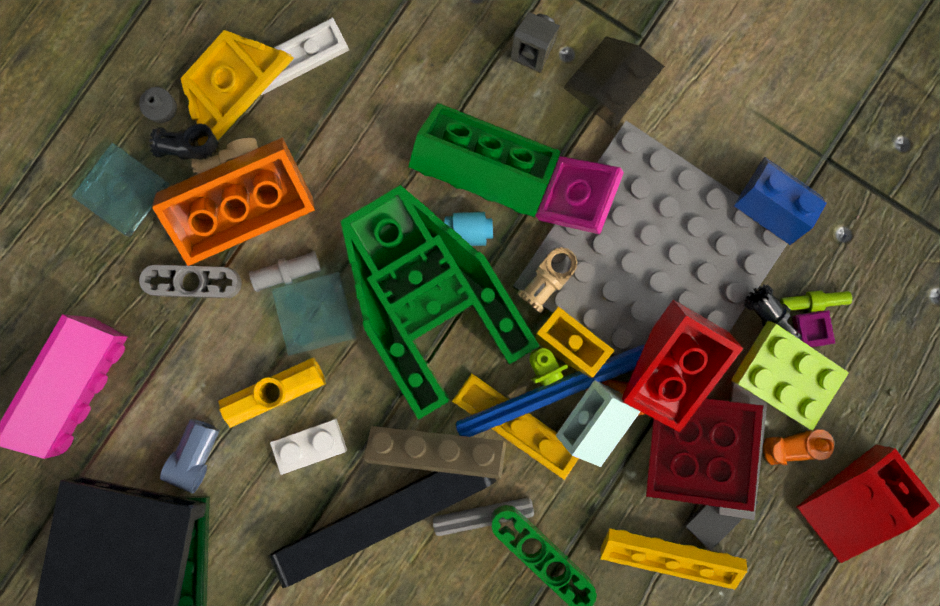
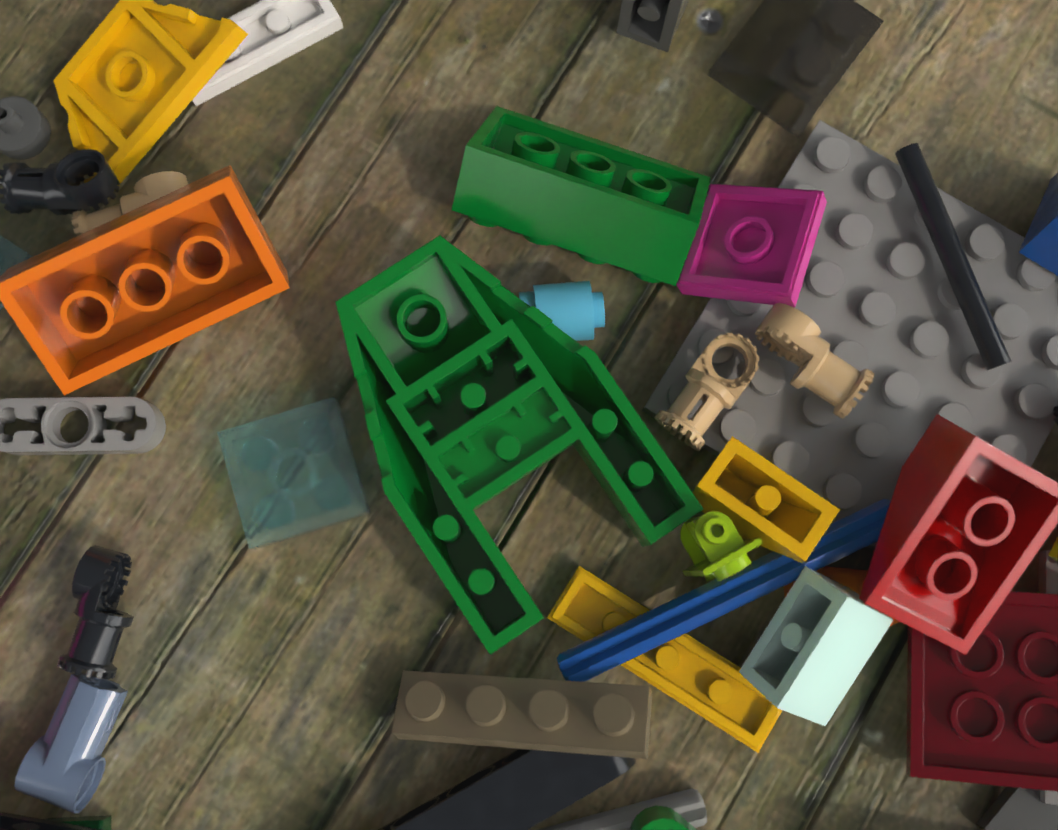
camera: 10 degrees left, 5 degrees down
yellow piece [218,357,326,428] -> none
light grey pin [249,251,321,292] -> none
white plate [270,419,348,475] -> none
none -> black connector [57,545,134,679]
none -> tan connector [755,303,875,419]
none -> black bar [895,143,1012,371]

